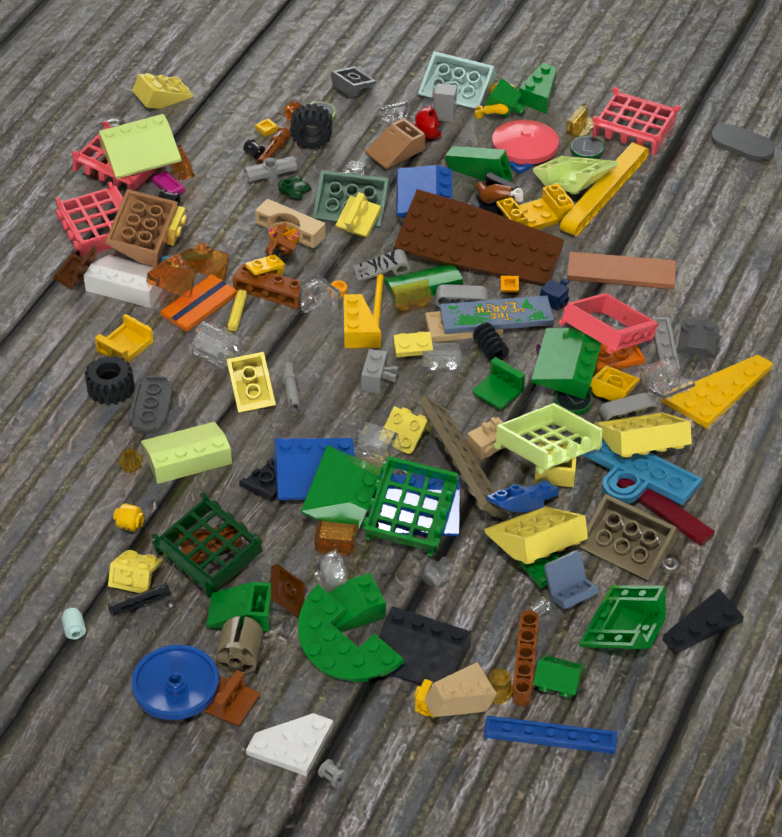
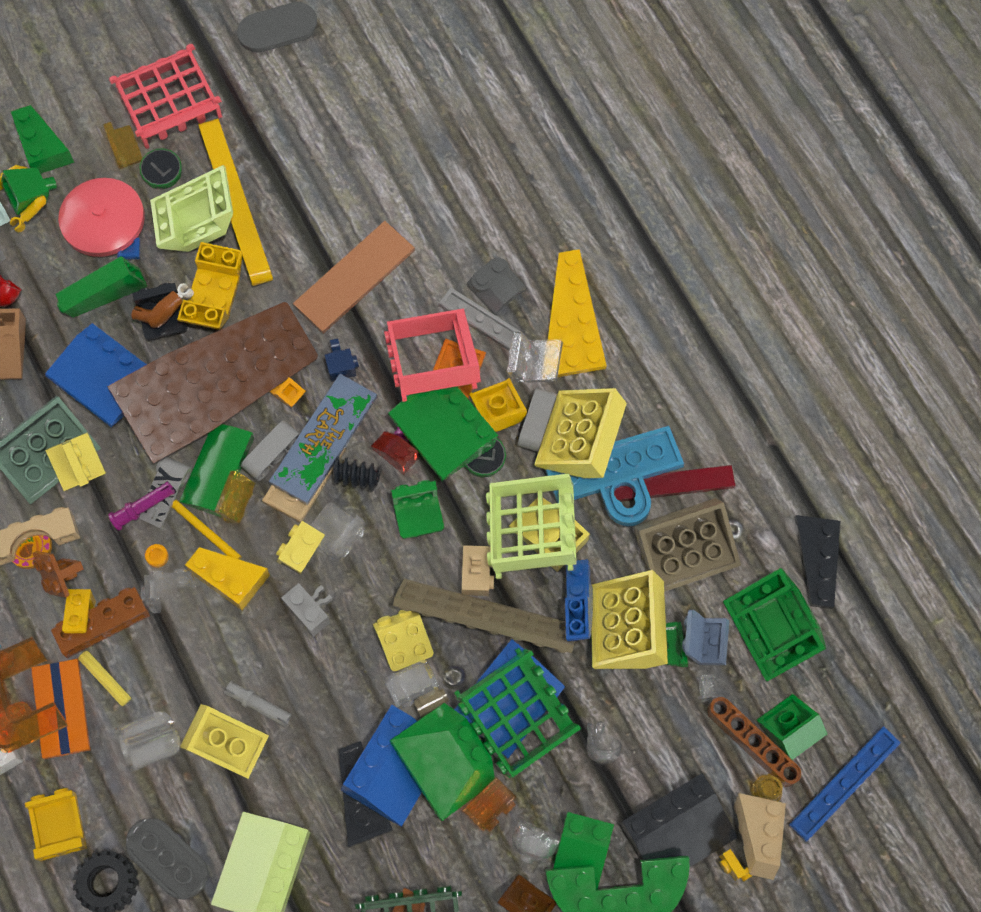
camera: 55 degrees left, 25 degrees up
none -> magenta pin [108,481,175,531]
none -> clear red slope [371,431,418,475]

